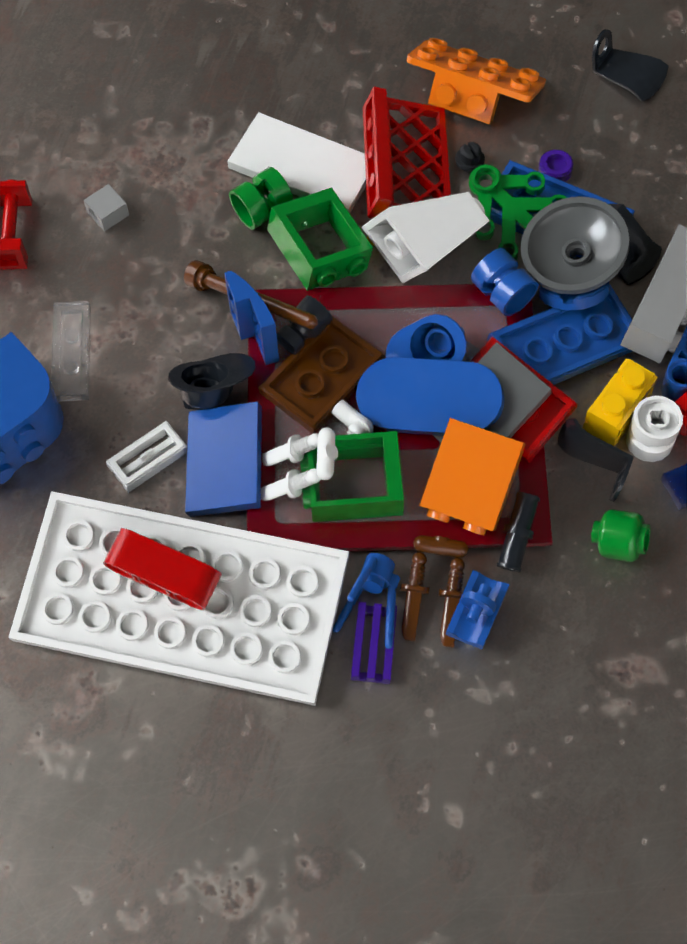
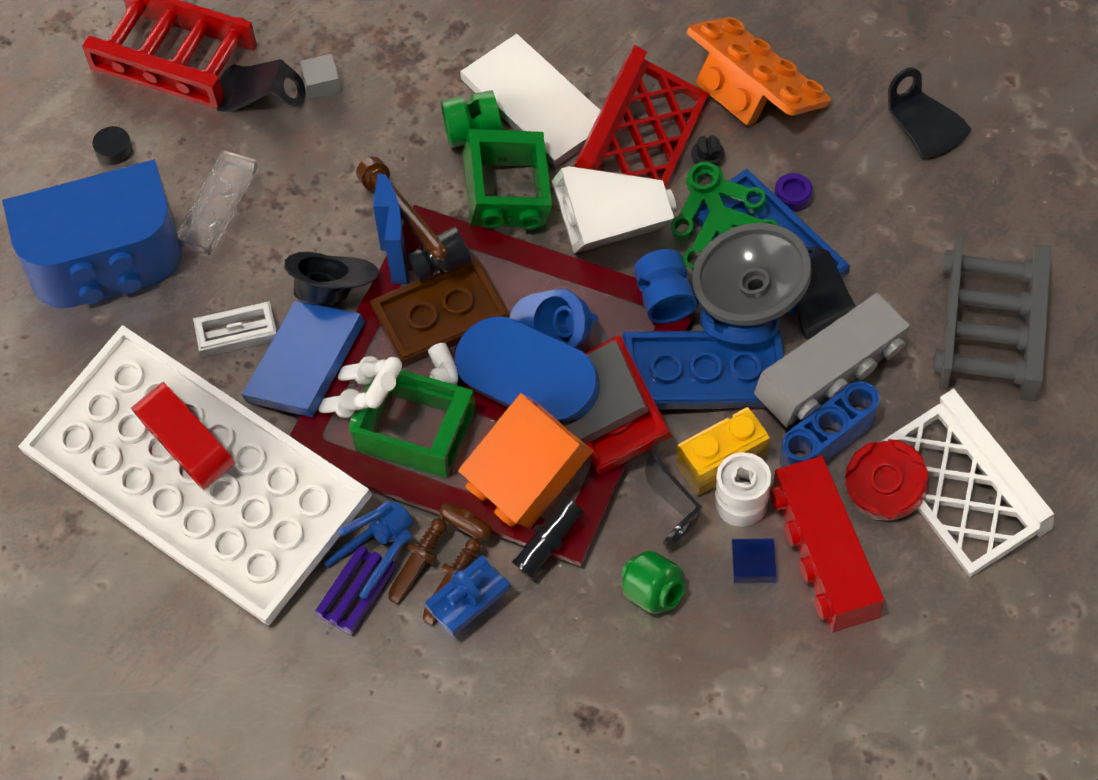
camera: 25 degrees right, 5 degrees down
none -> black piece [216,59,306,112]

